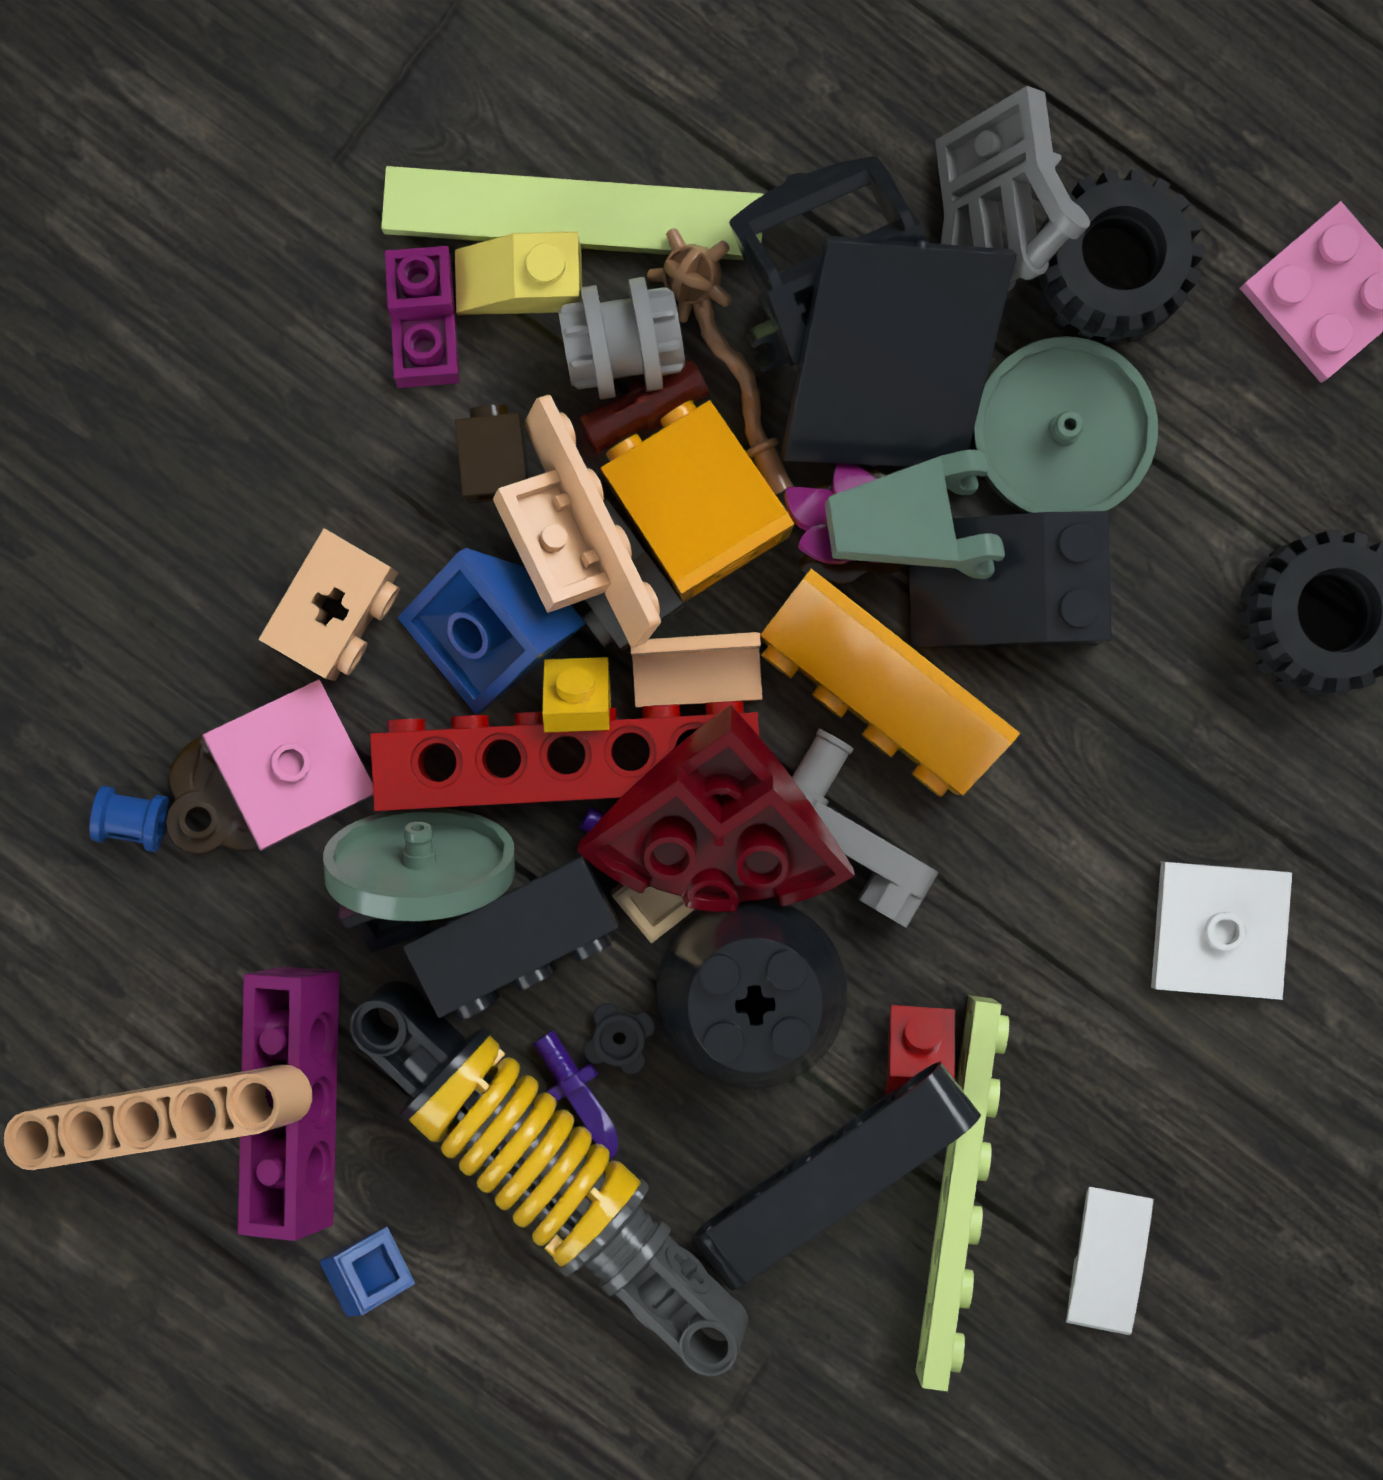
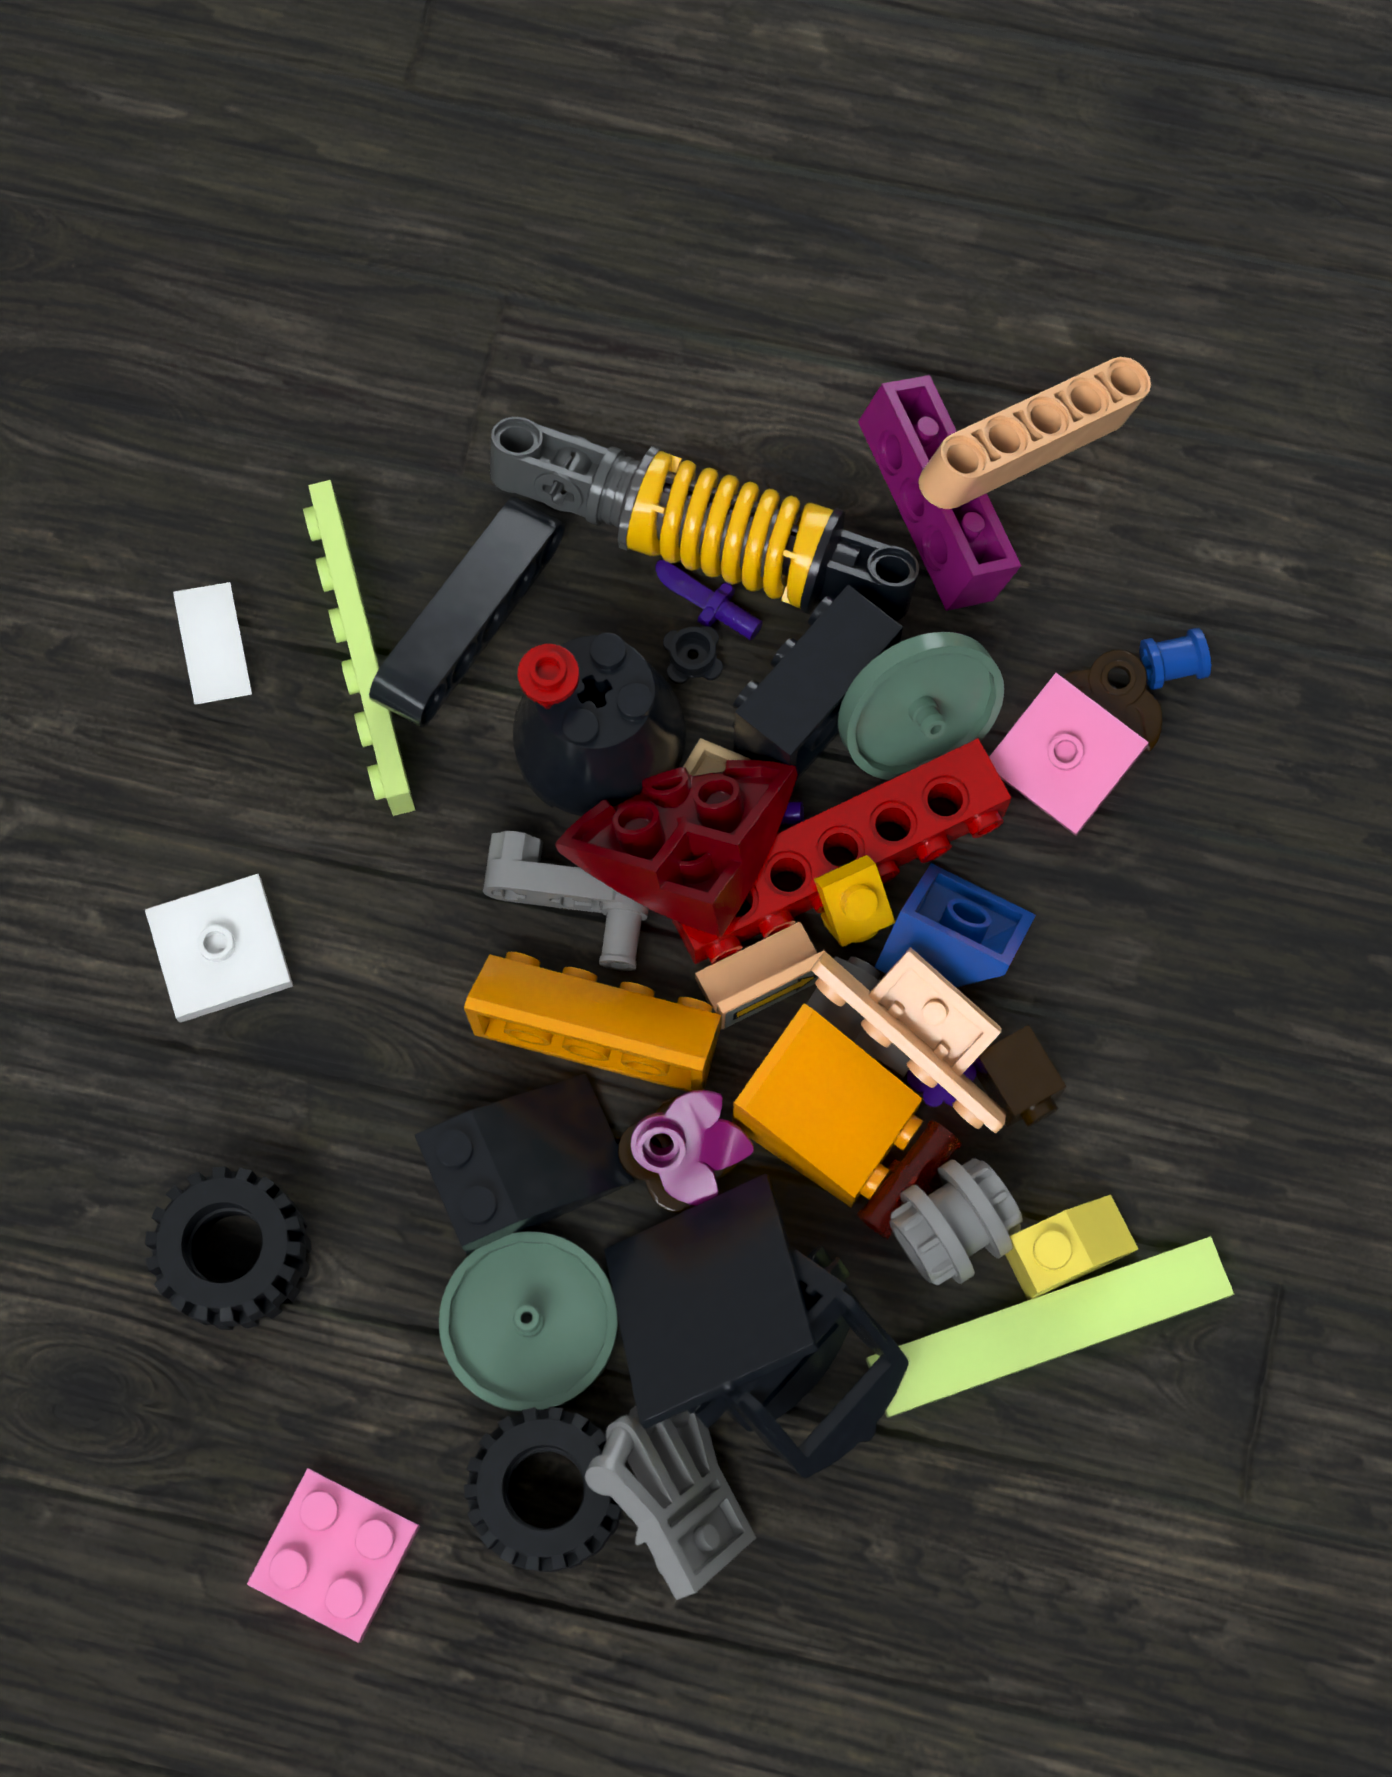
camera: 160 degrees right, 15 degrees down
light nougat brick [258,528,400,681] -> none
blue slope [320,1227,415,1317] -> none
magenta slope [385,246,460,388] -> none
medium nougat piece [647,228,793,495] -> none
sand green flag [824,450,1005,579] -> none
red bracket [884,1005,955,1097] -> none
none -> red plate [518,644,579,709]

